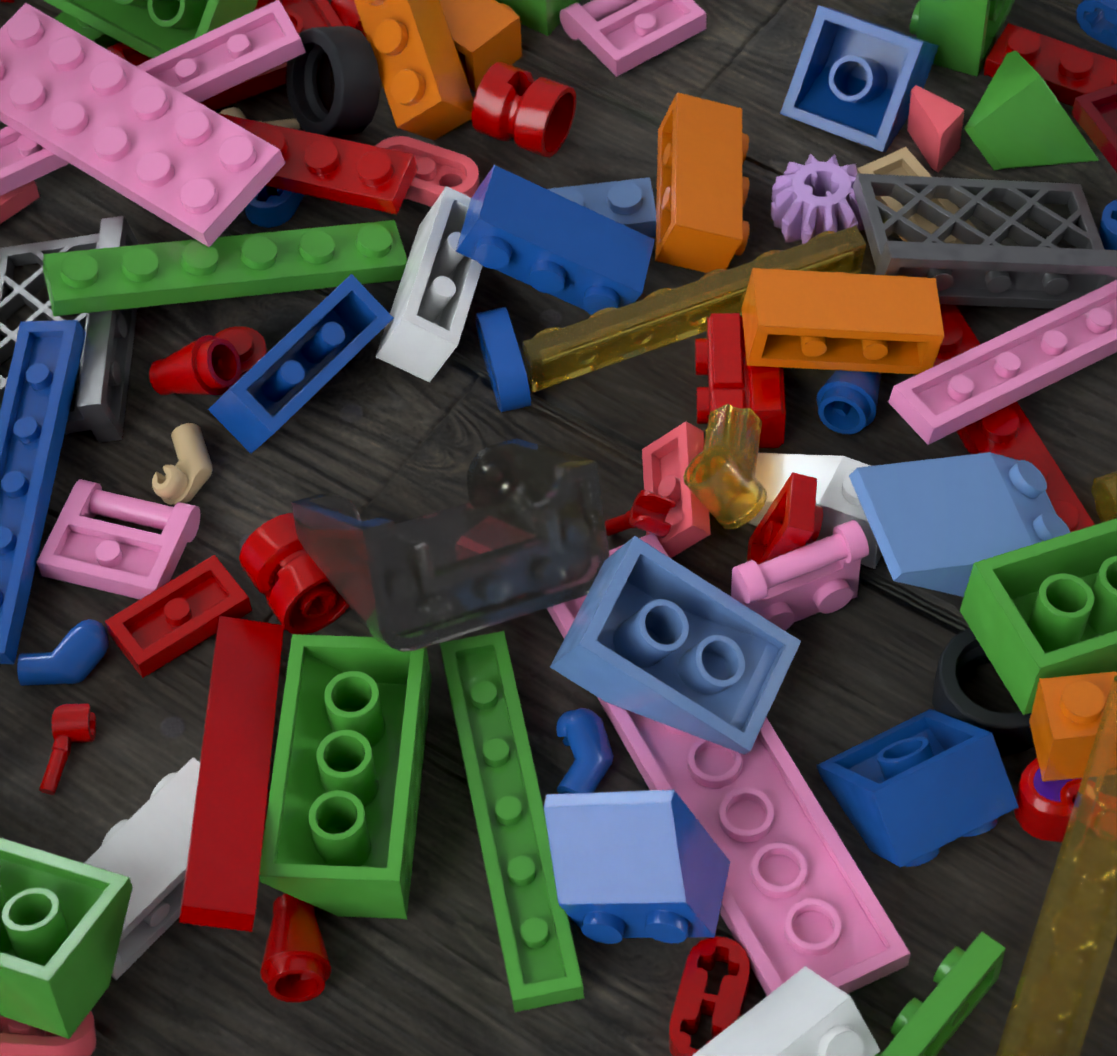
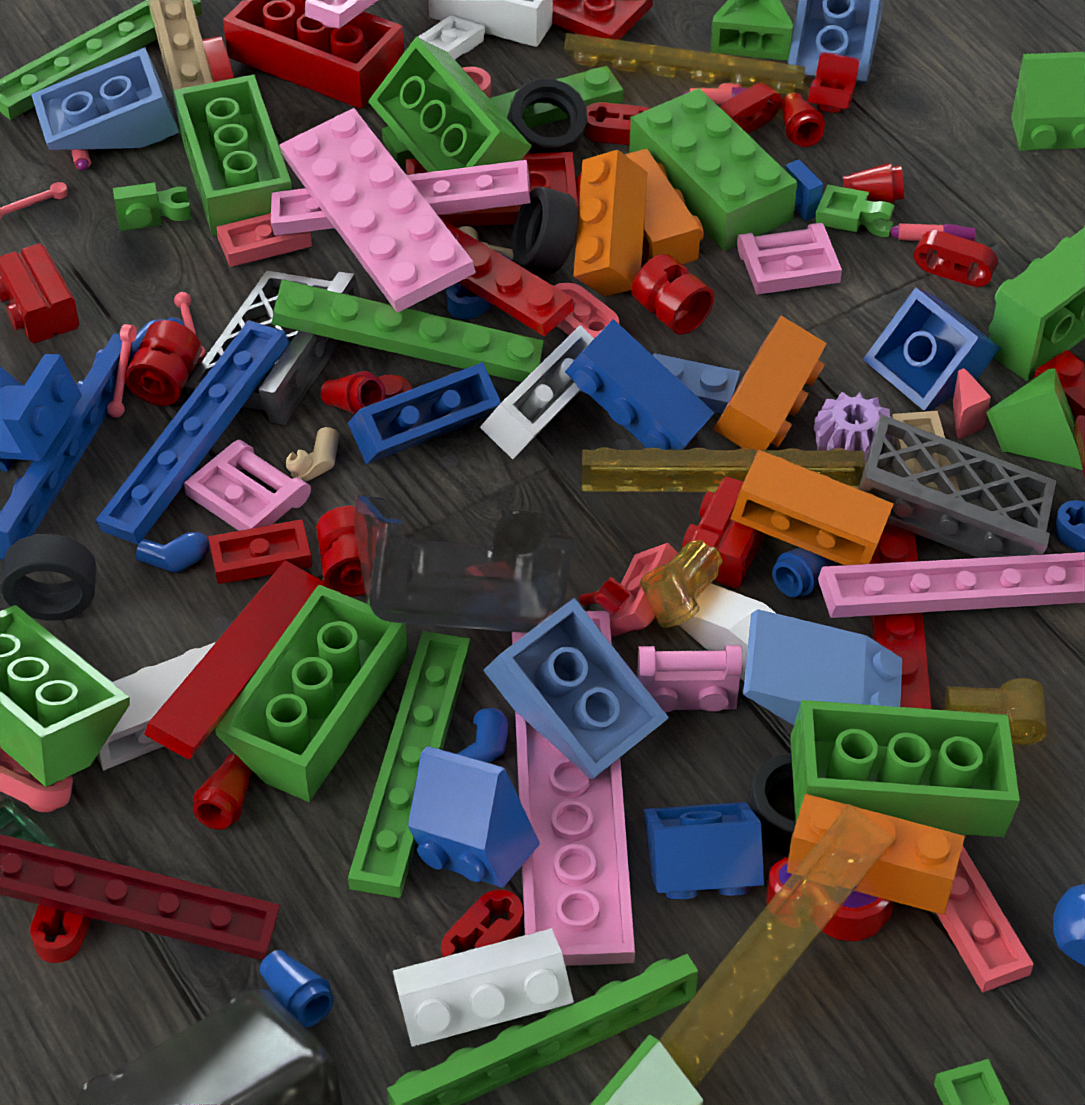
camera: 20 degrees right, 5 degrees down
red hand [39,704,96,795] -> none
blue beam [475,307,531,413] -> none
red plate [747,472,823,565] -> none

